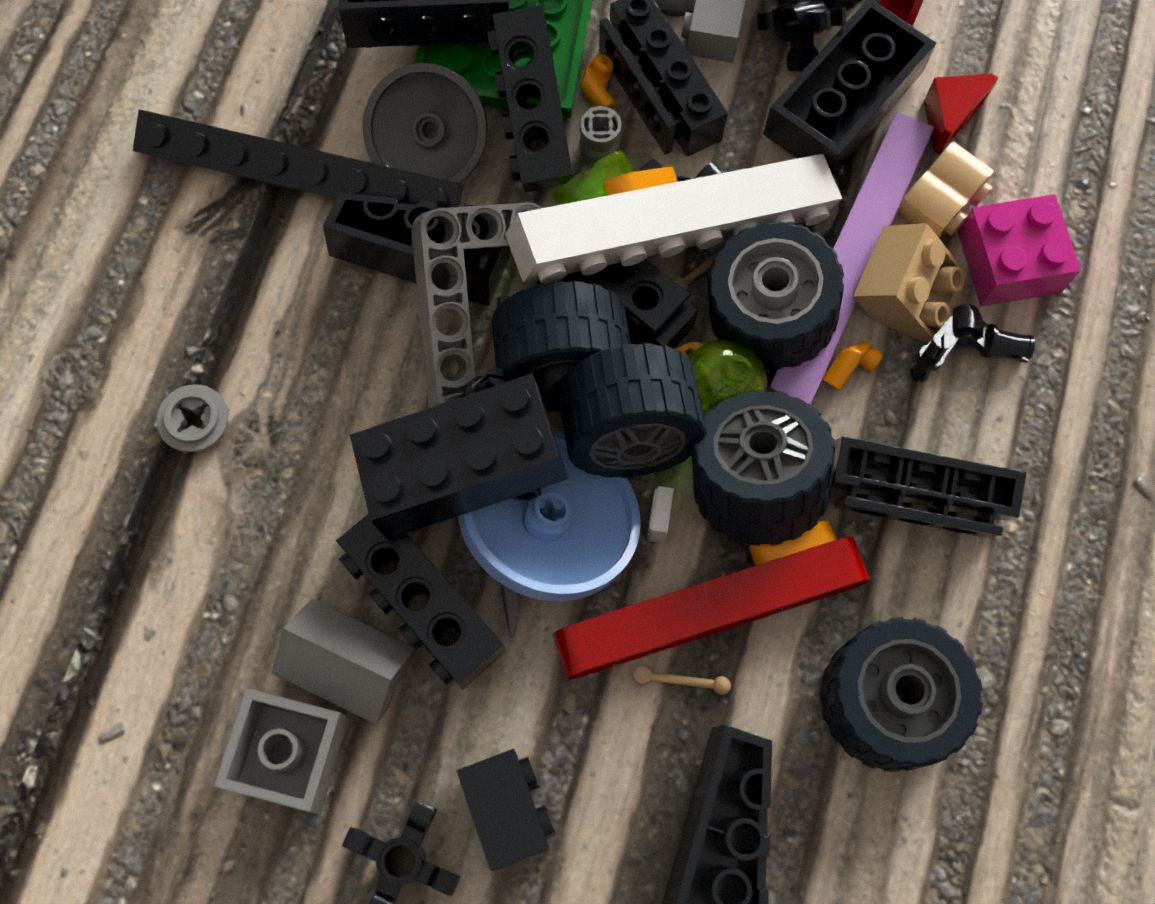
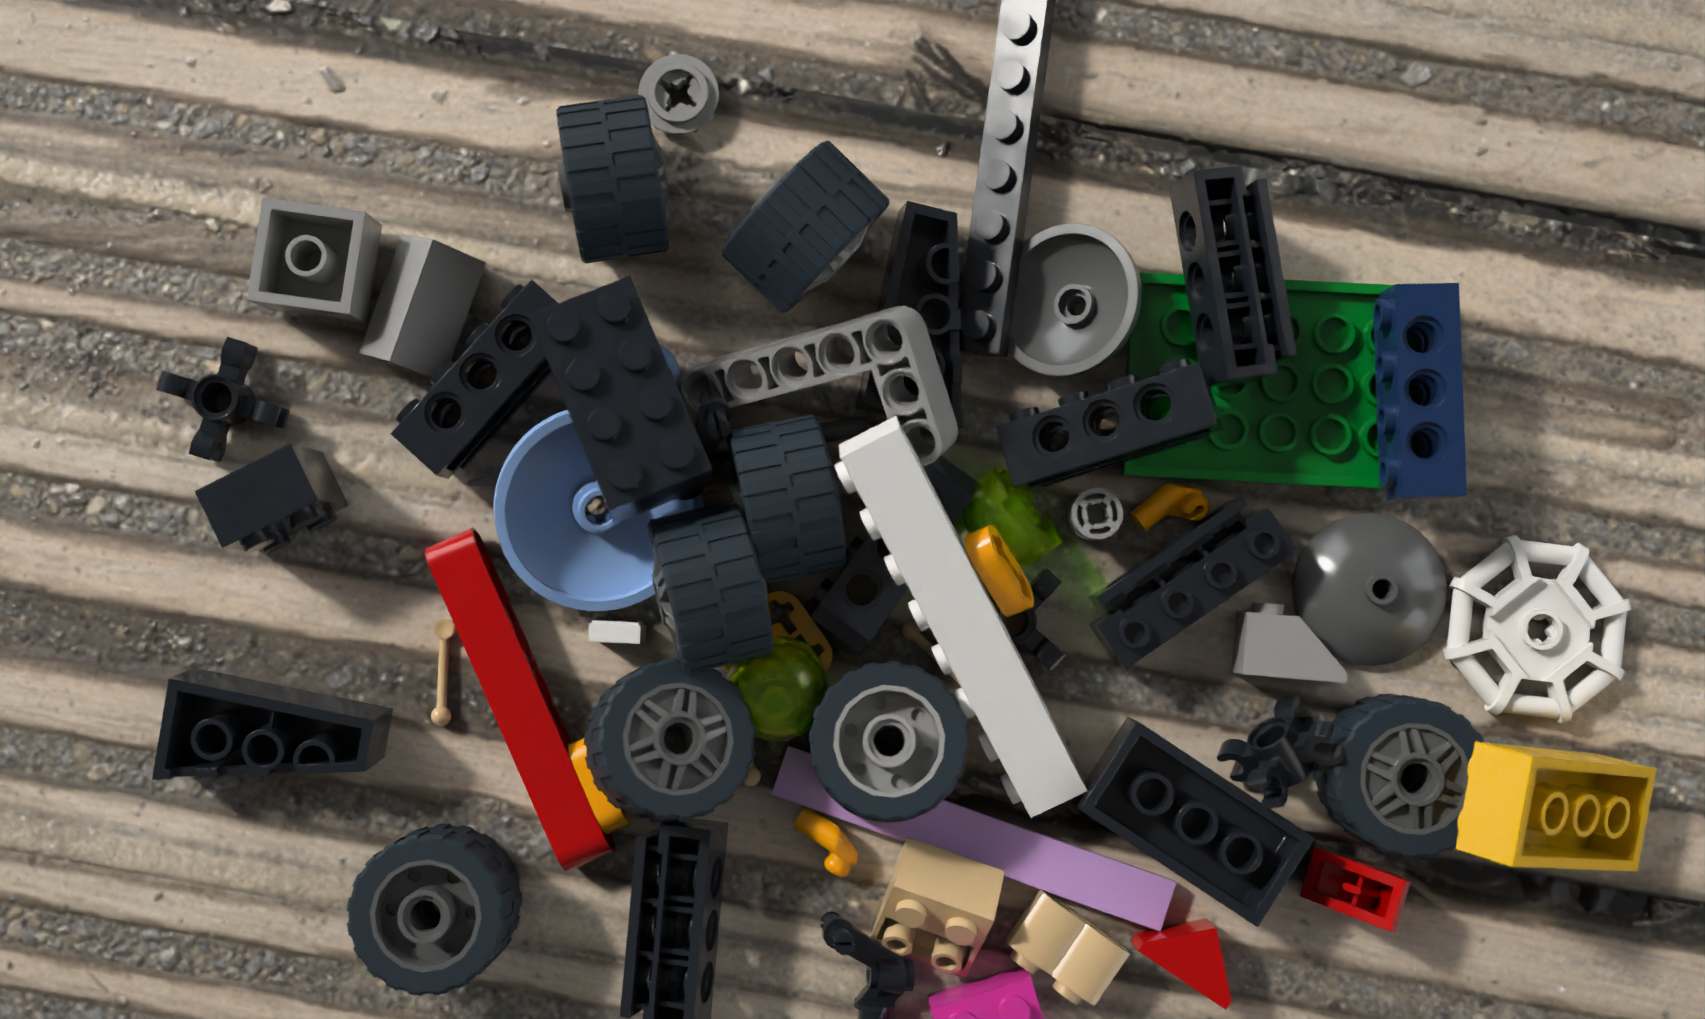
camera: 90 degrees right, 15 degrees up
none -> black wheel [556,95,669,264]
none -> black wheel [722,141,890,313]

